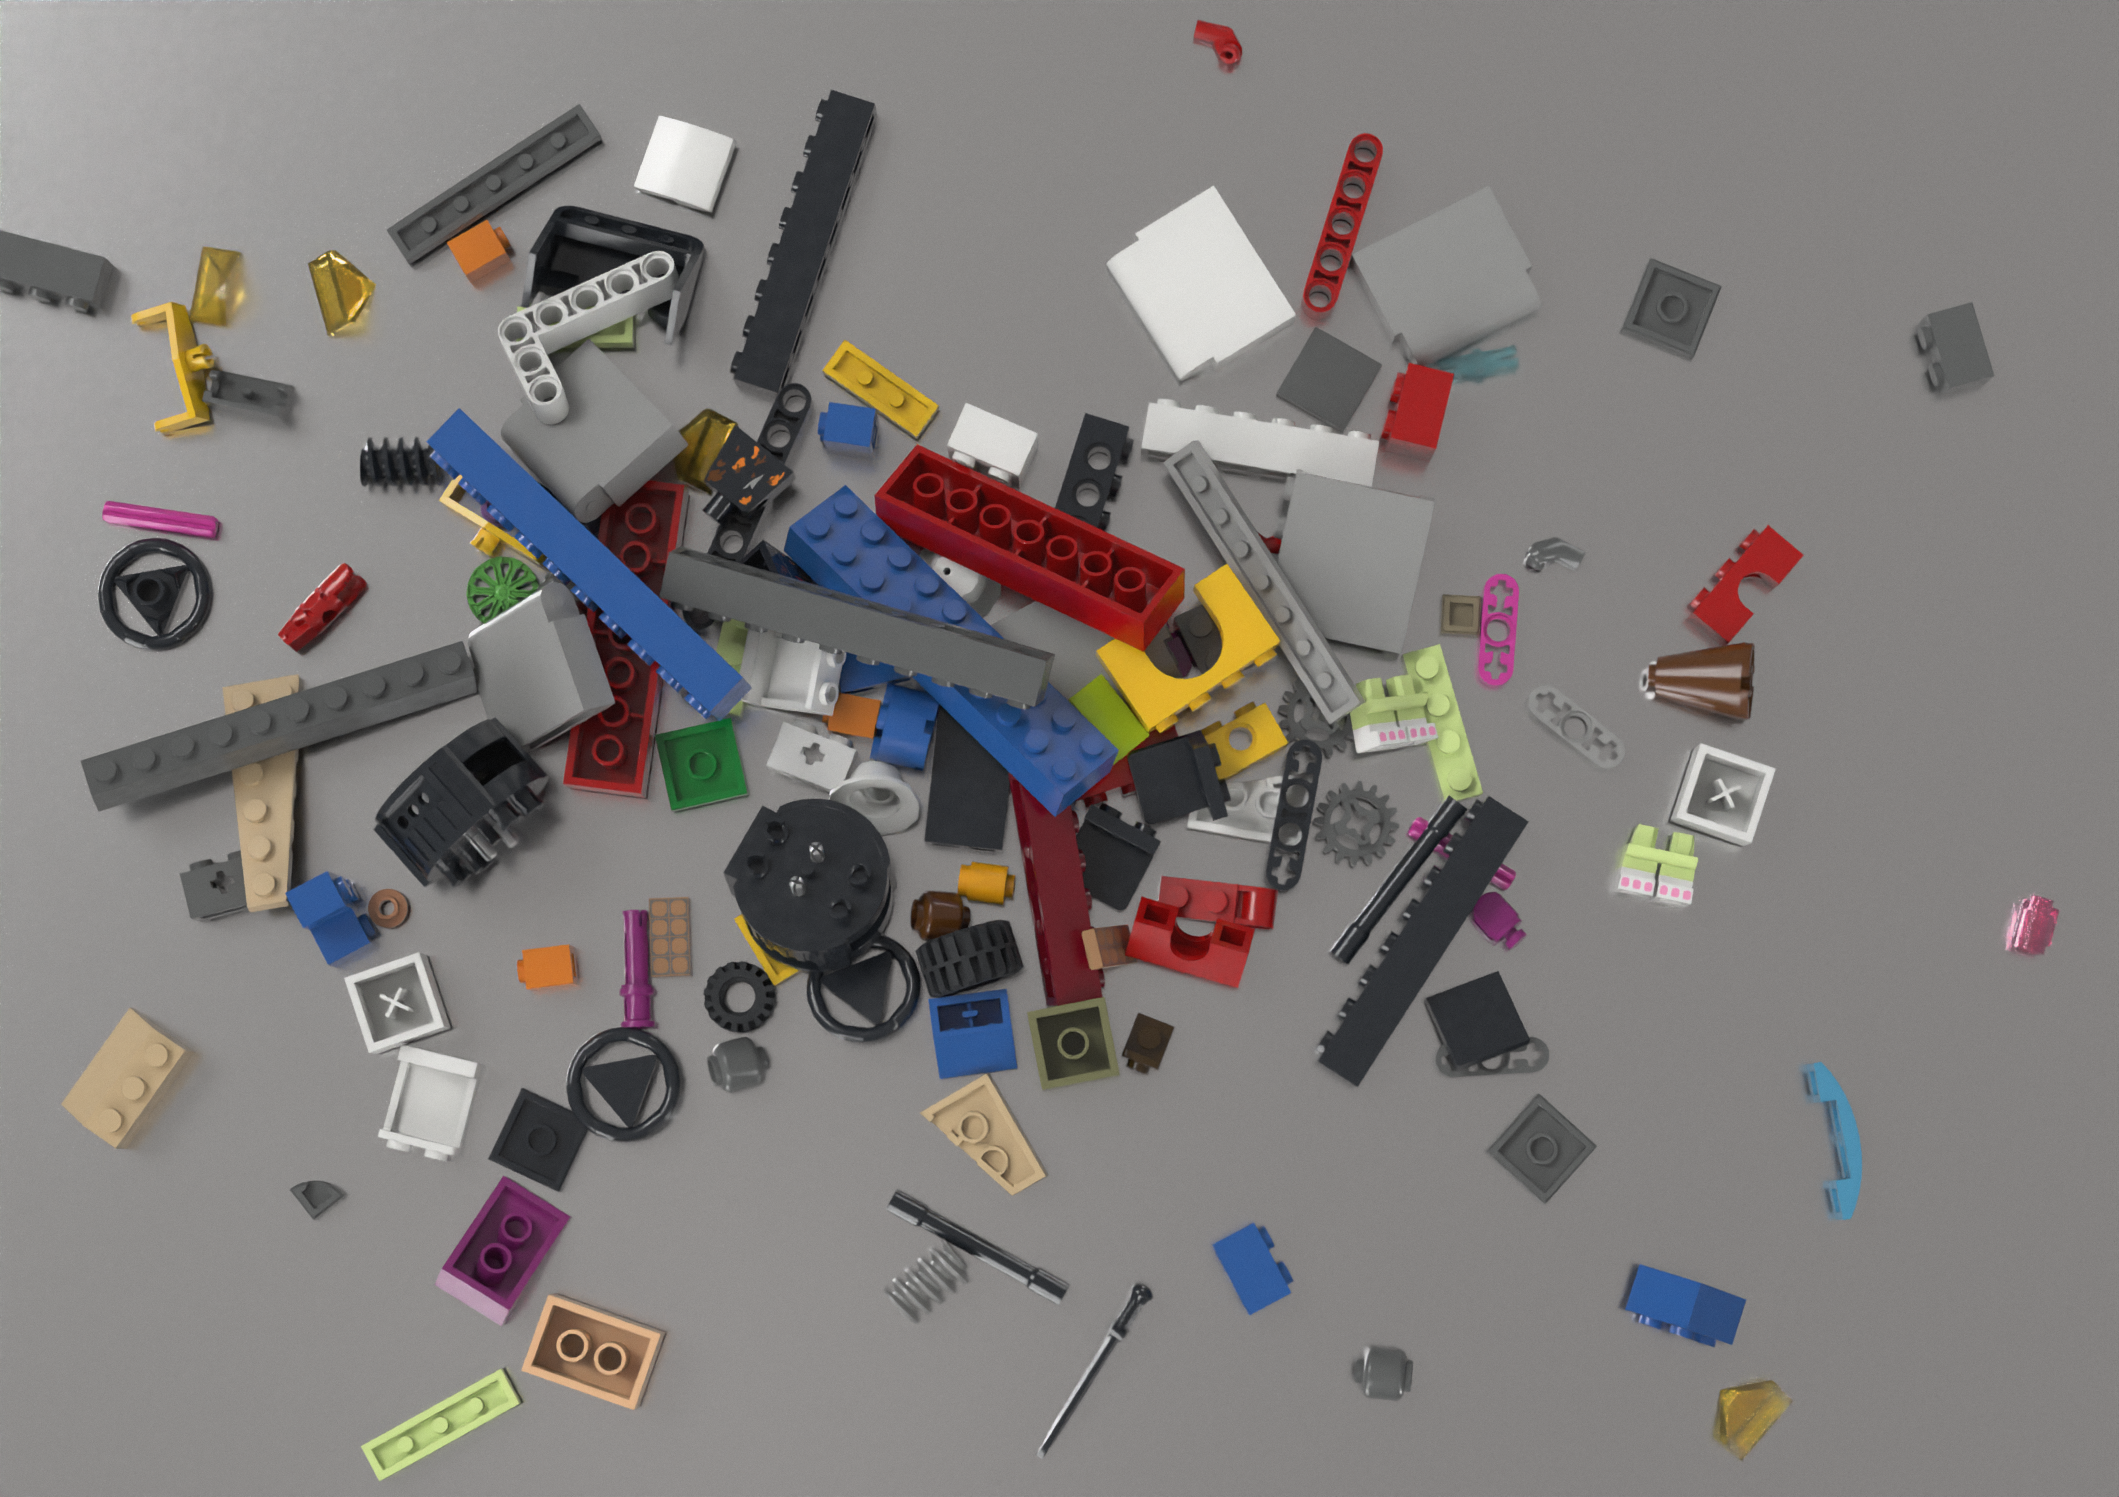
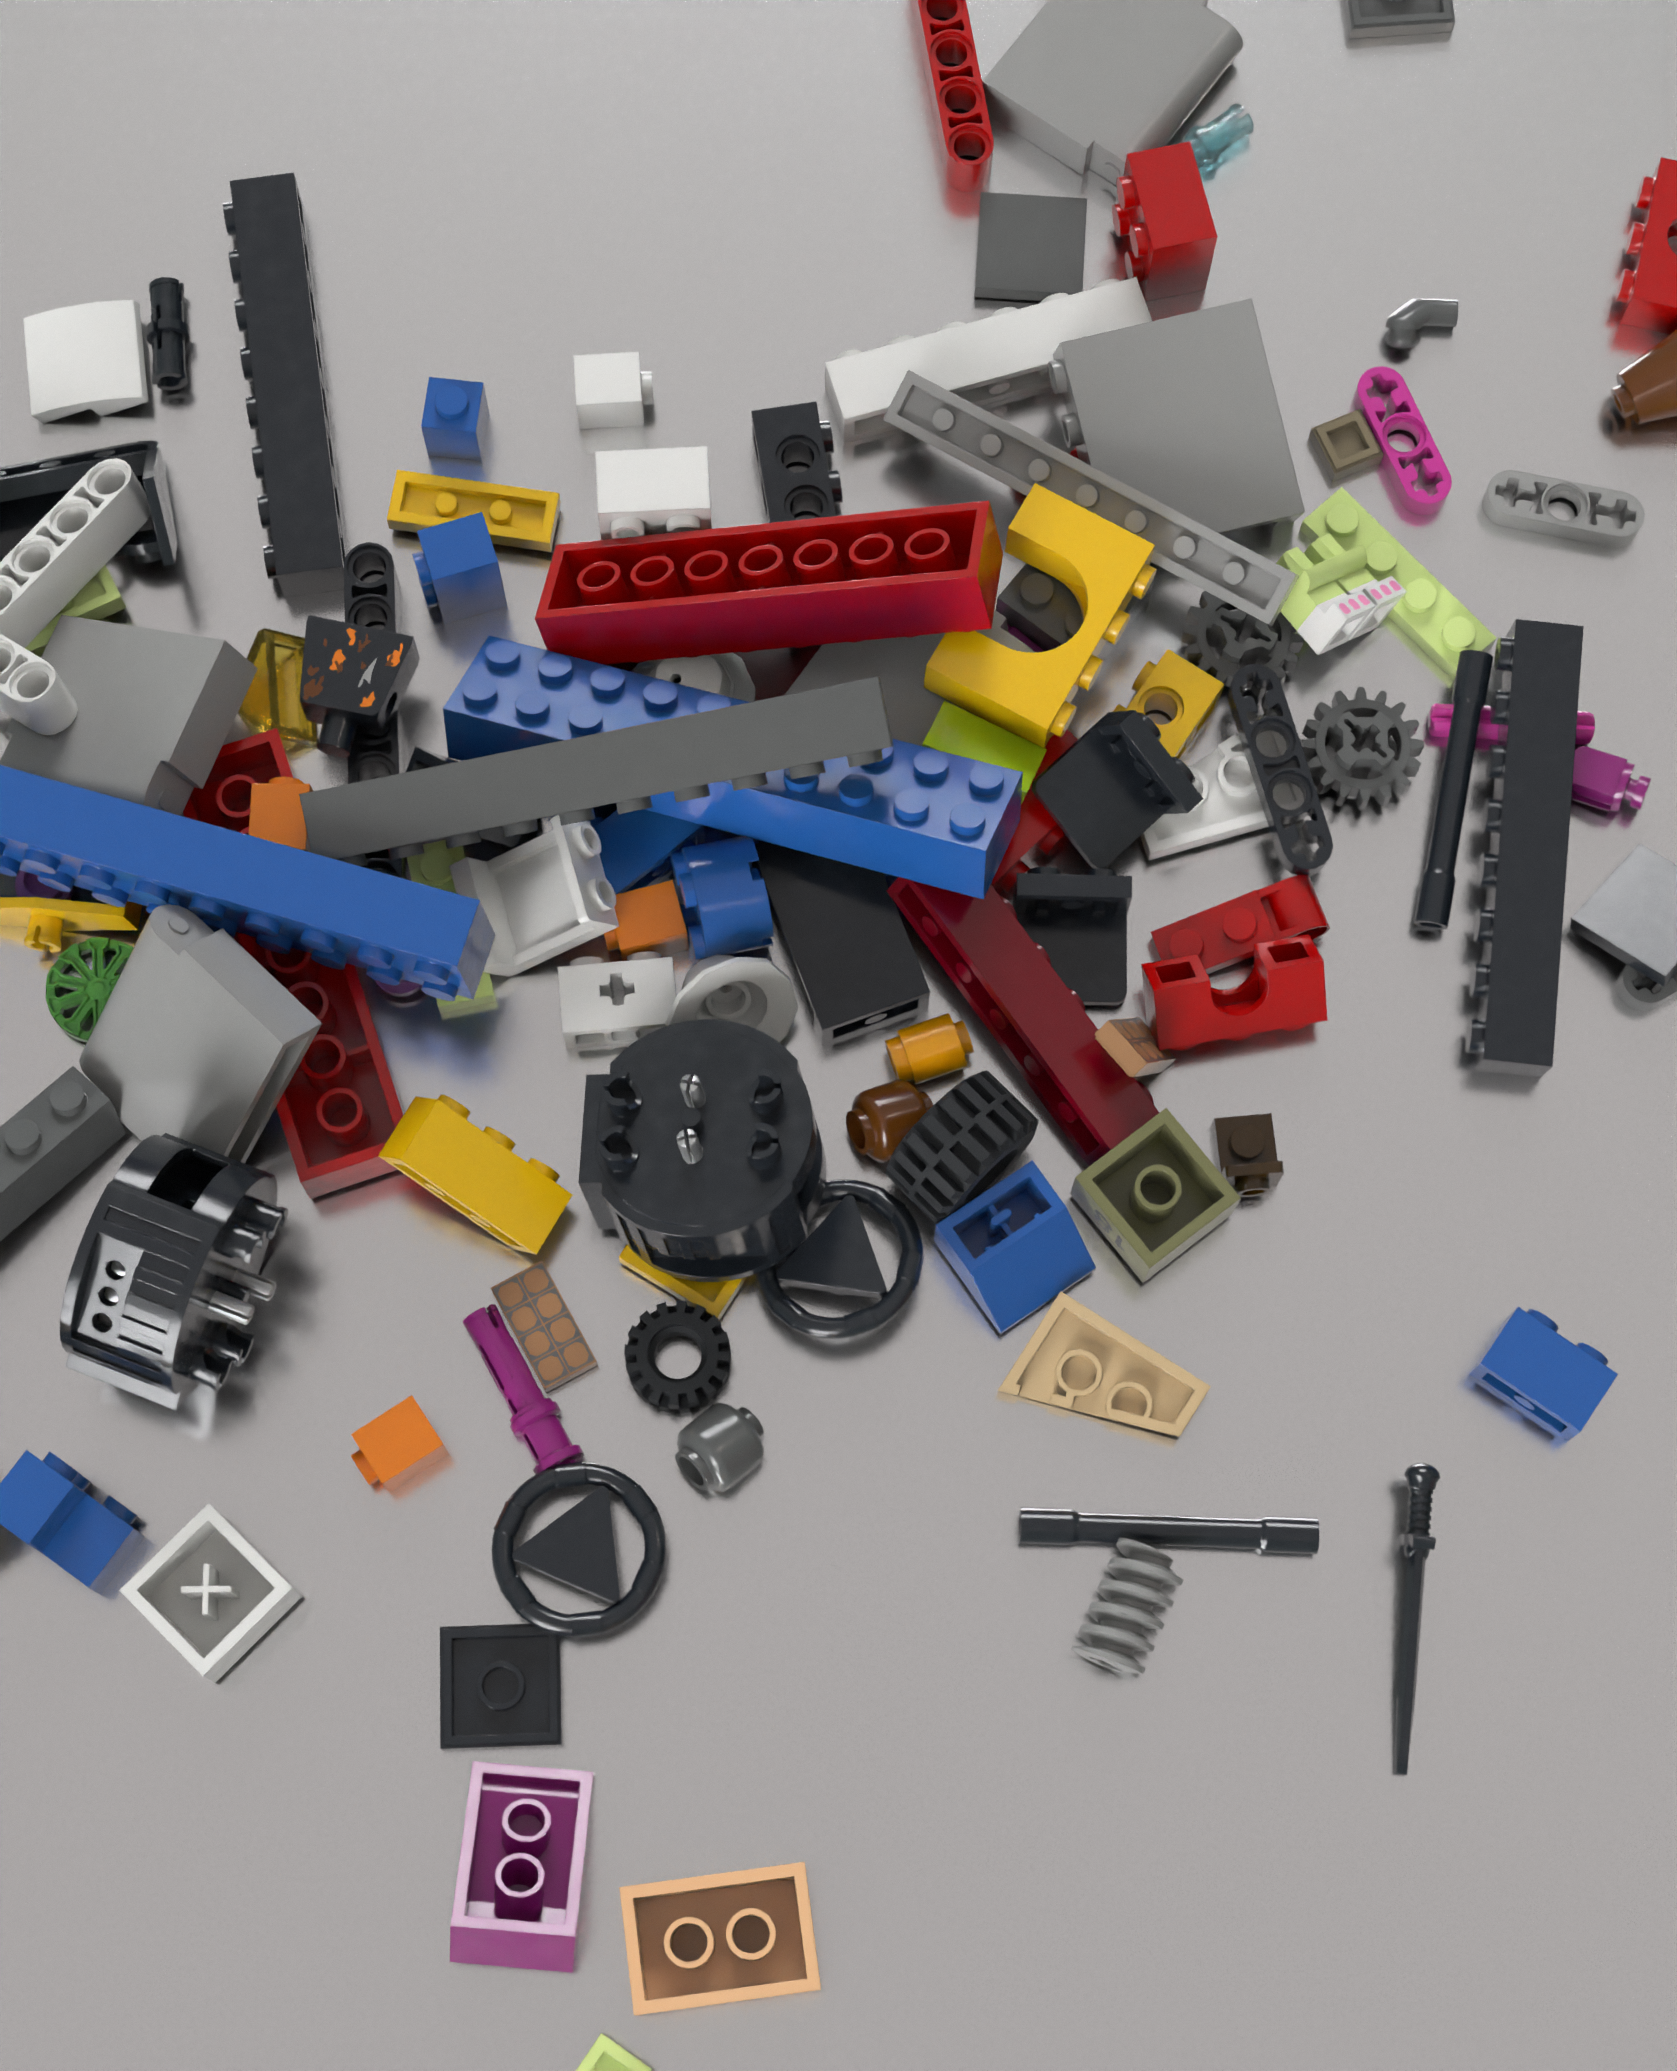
camera: 30 degrees left, 10 degrees down
dark grey tile [290,1181,347,1220] -> none
nougat plate [368,889,408,928] -> none
white panel [378,1044,483,1161] -> none
green plate [655,718,749,812] -> none
white piece [1106,186,1296,381] -> none
none -> black pin [146,277,190,390]
none -> orange brick [249,777,313,852]
none -> yellow brick [378,1094,573,1254]
none -> blue brick [421,377,489,461]
none -> white brick [573,351,654,429]

